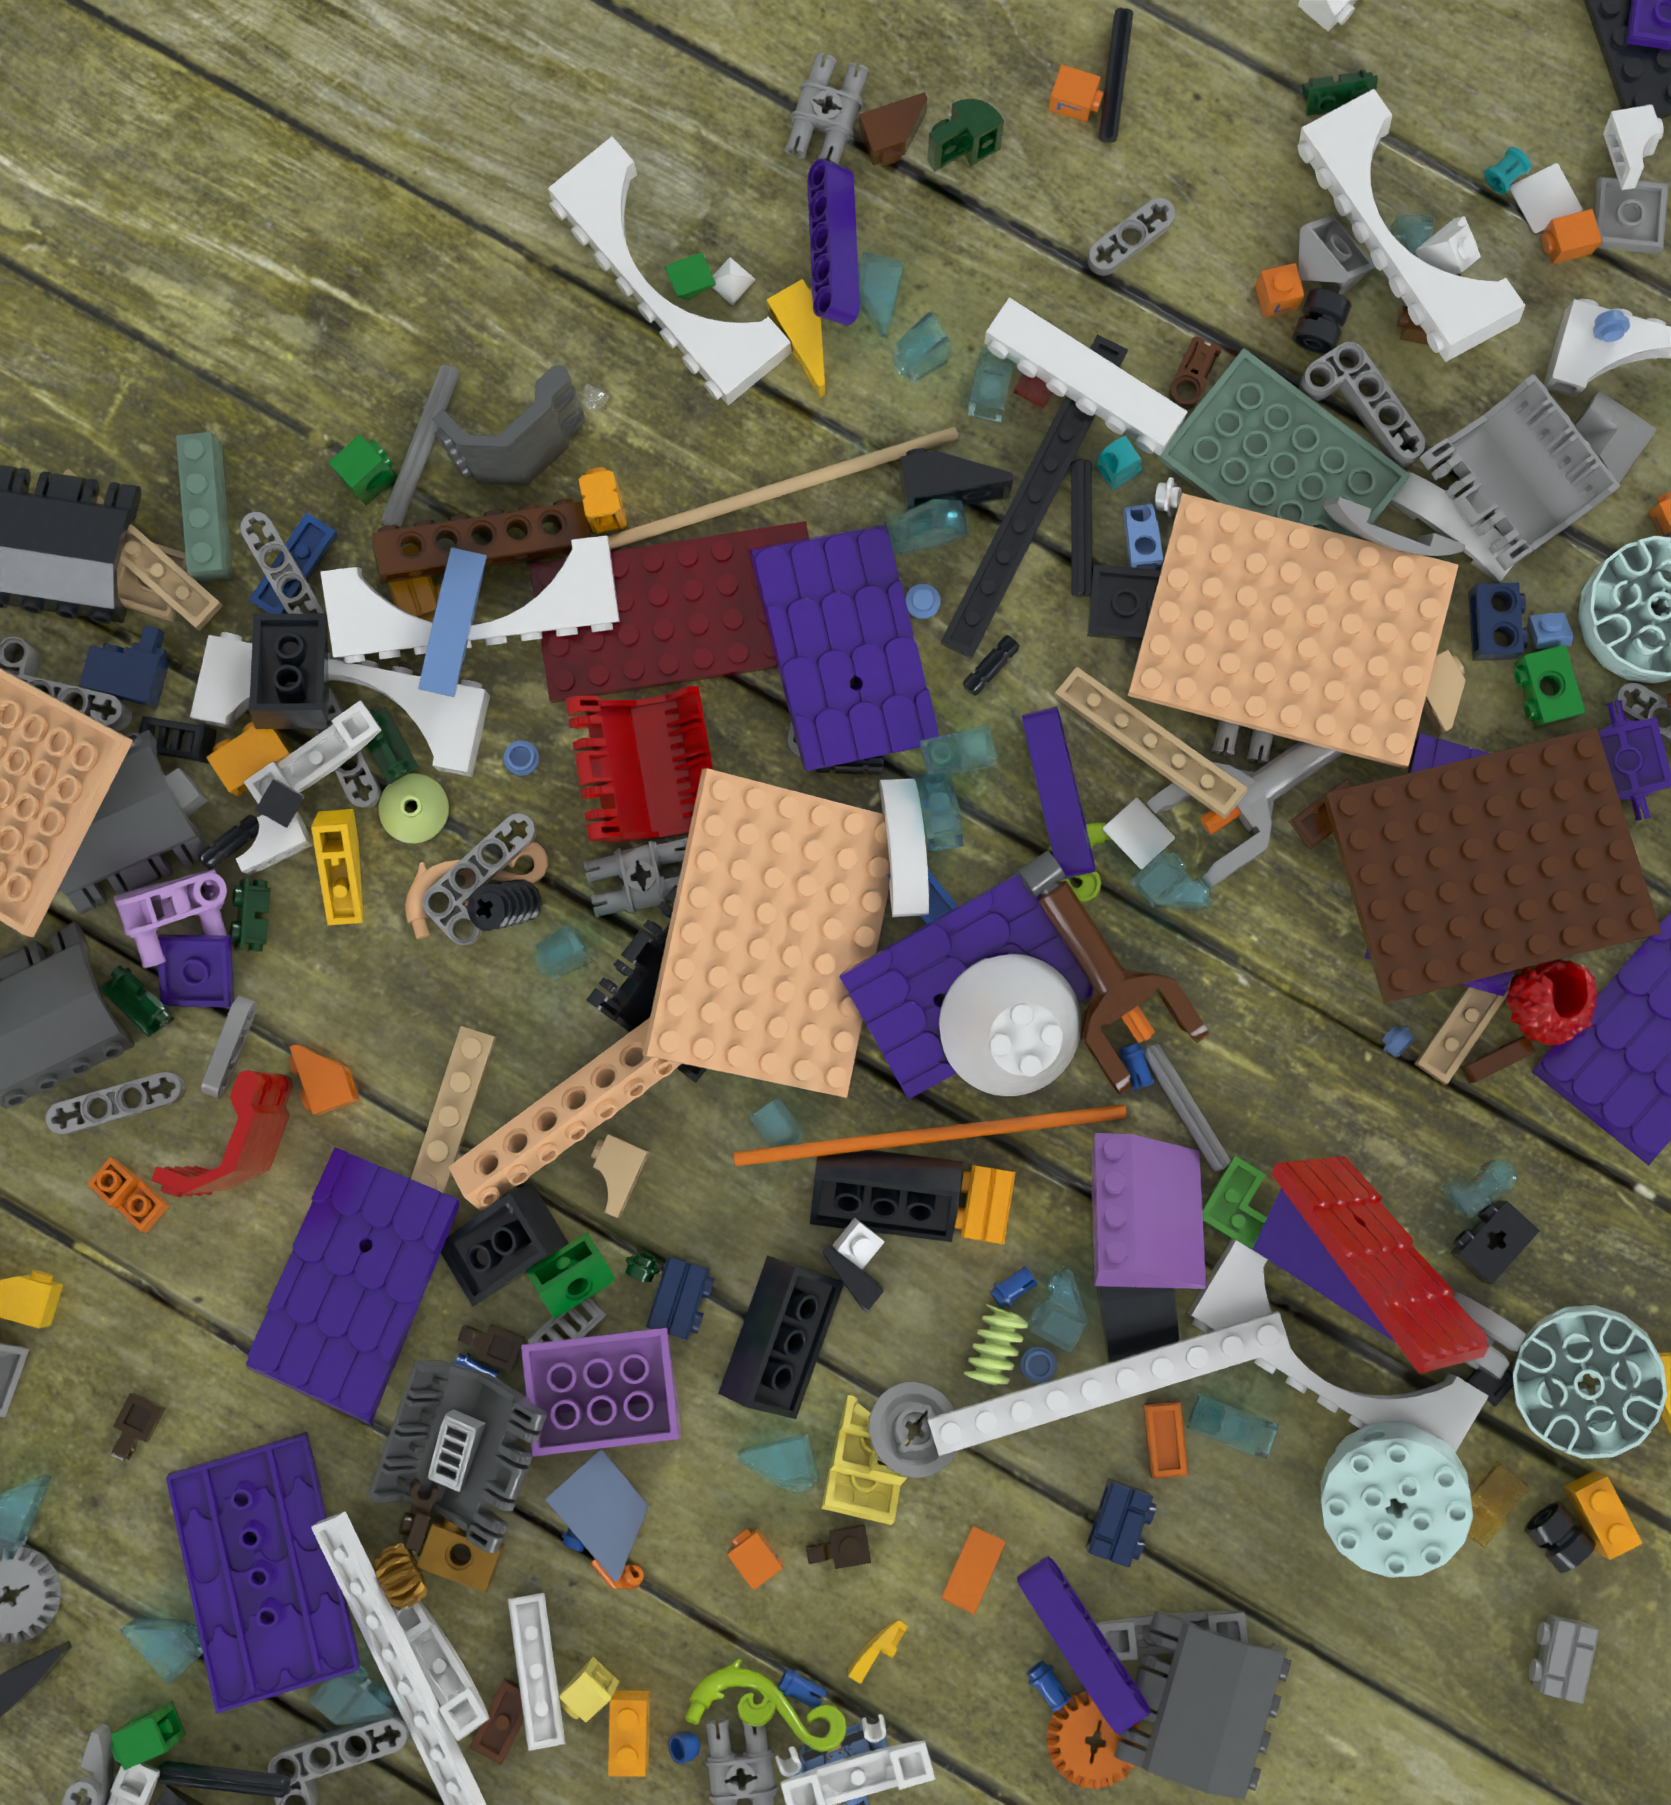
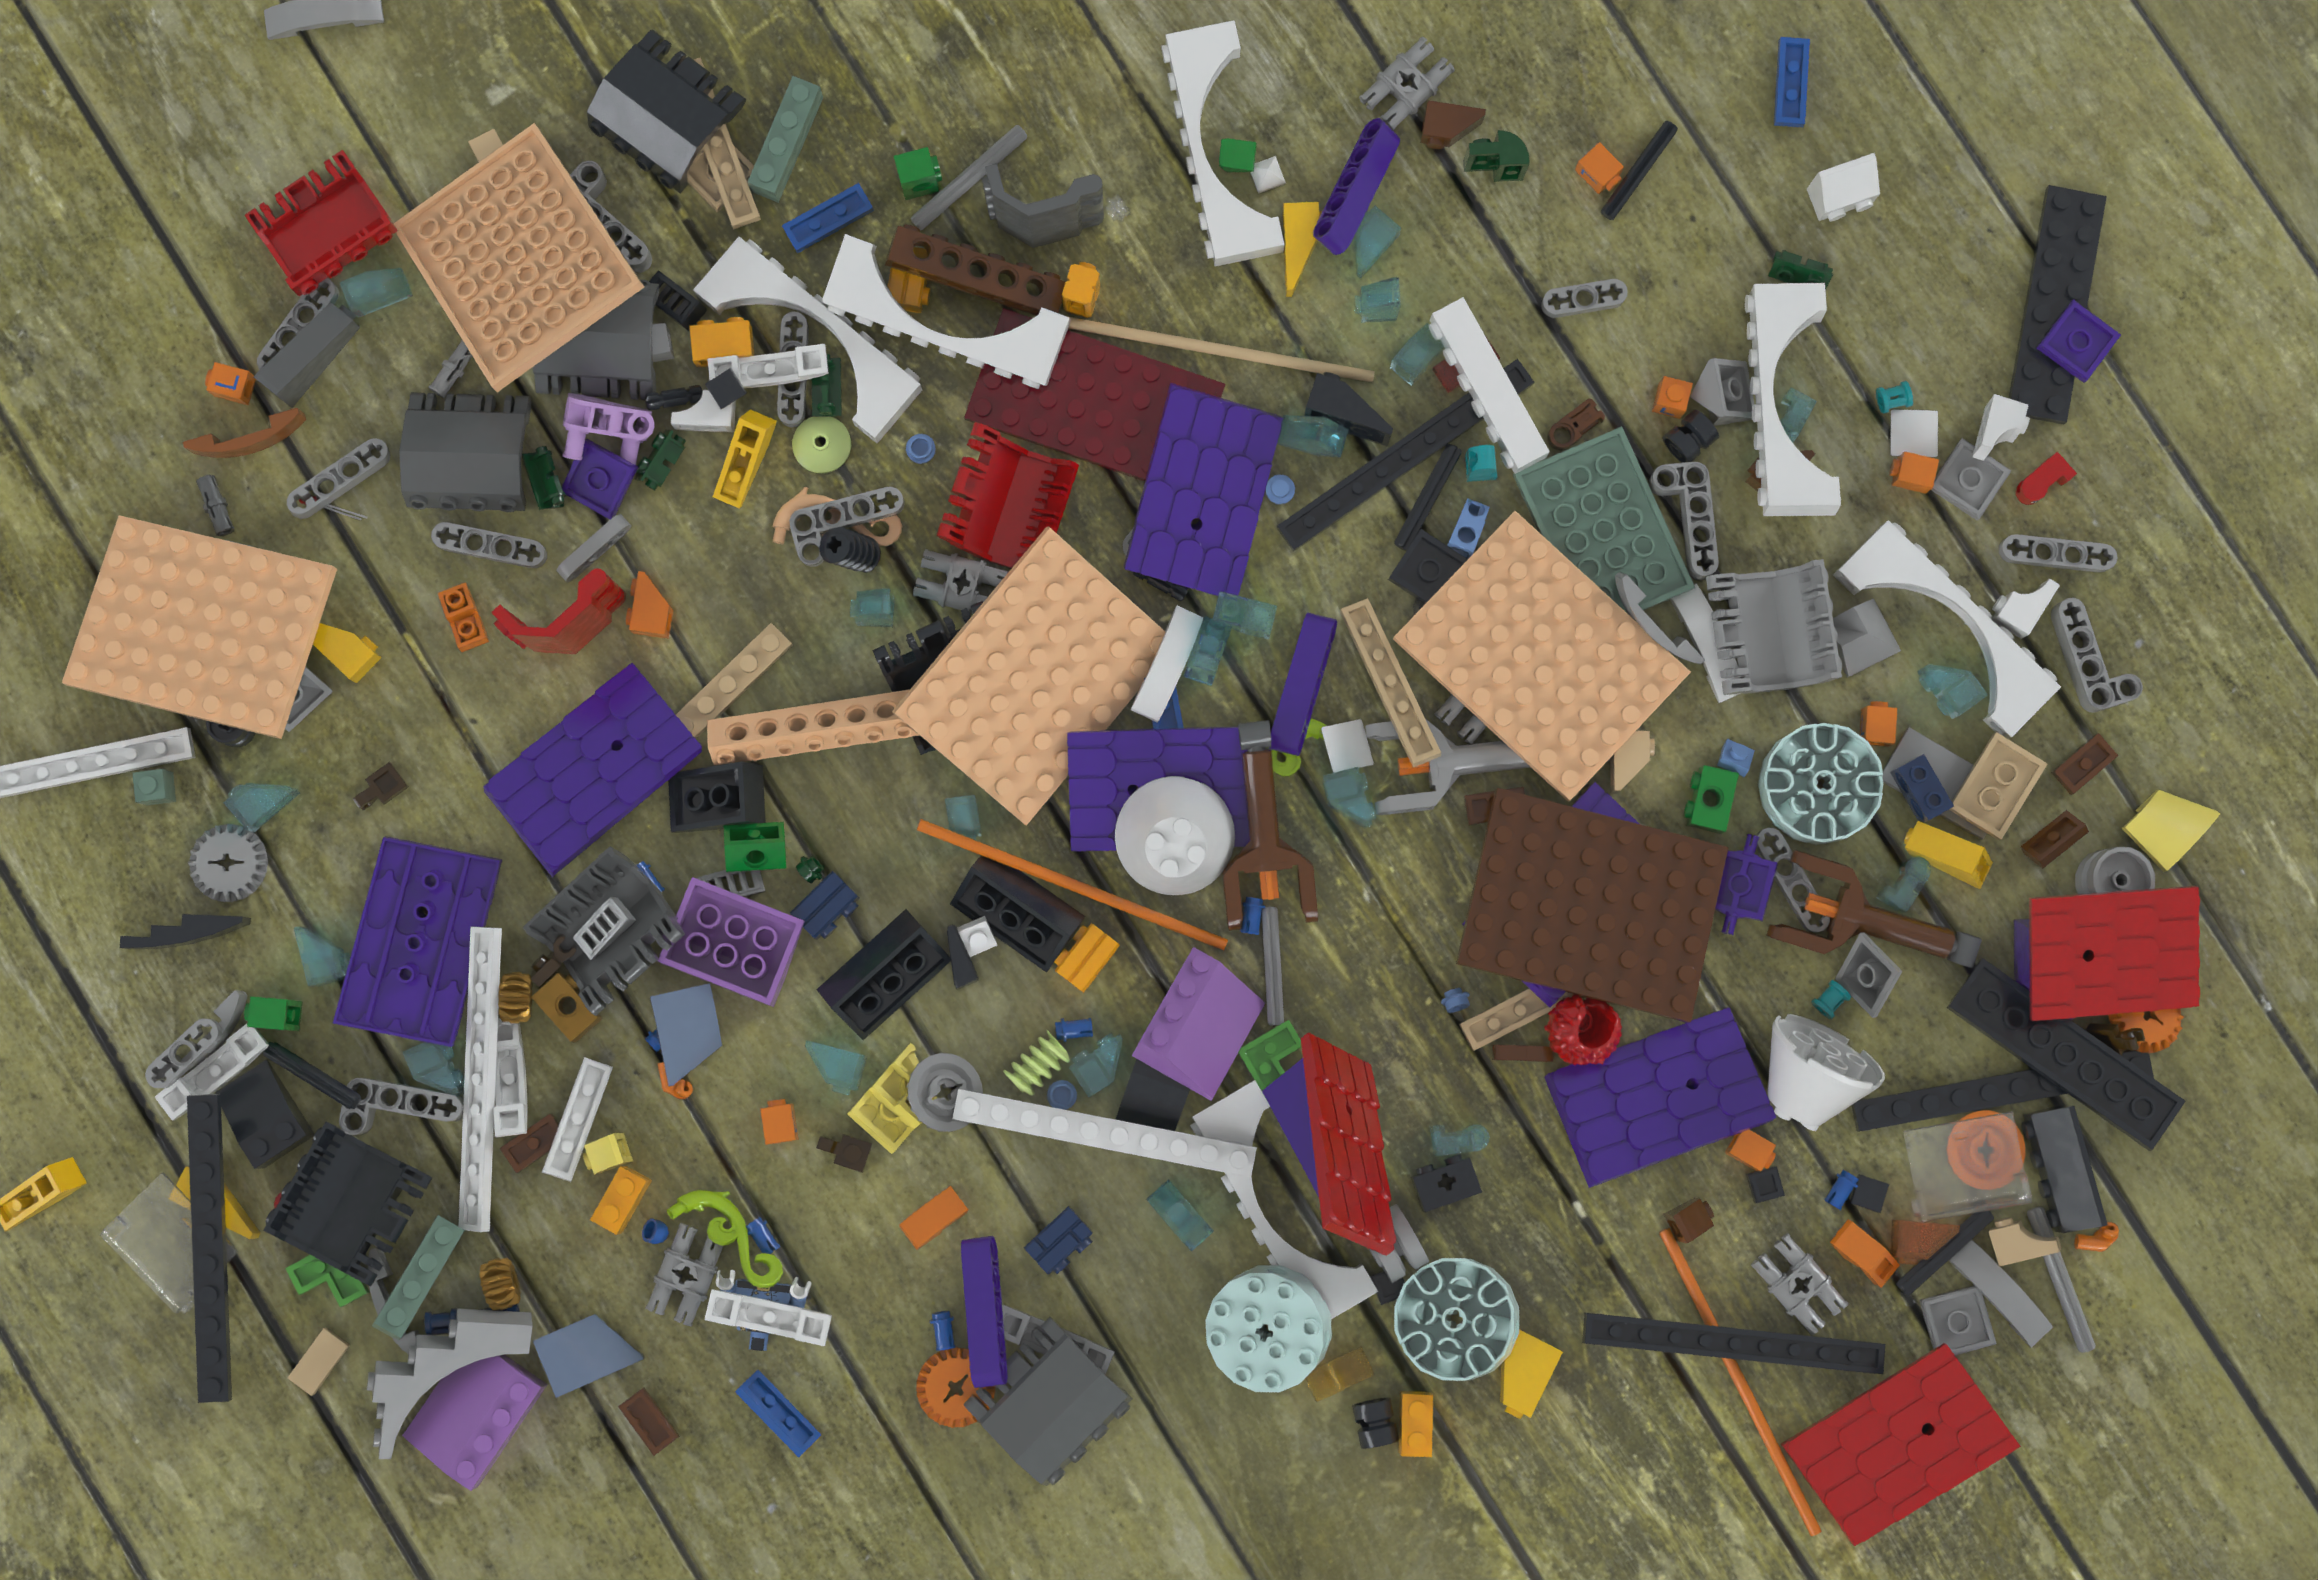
camera: 20 degrees right, 0 degrees up
dark blue hinge [79,625,170,709] -> none
light grey beam [240,512,326,614] -> none
black slope [249,613,329,729] -> none
medium blue slope [418,547,487,697] -> none
dark brown plate [458,1324,525,1372] -> none
tan arch [591,1134,650,1218] -> none
yellow slope [848,1620,908,1684] -> none
black axle [963,635,1020,696] -> none
orange tile [1143,1401,1188,1479] -> none
white plate [1155,477,1182,517] -> none
white arch [1415,216,1481,275] -> none
dark blue brick [1468,582,1528,661] -> none
light grey brick [1529,1613,1599,1704] -> none
medium blue plate [1593,310,1630,342] -> none

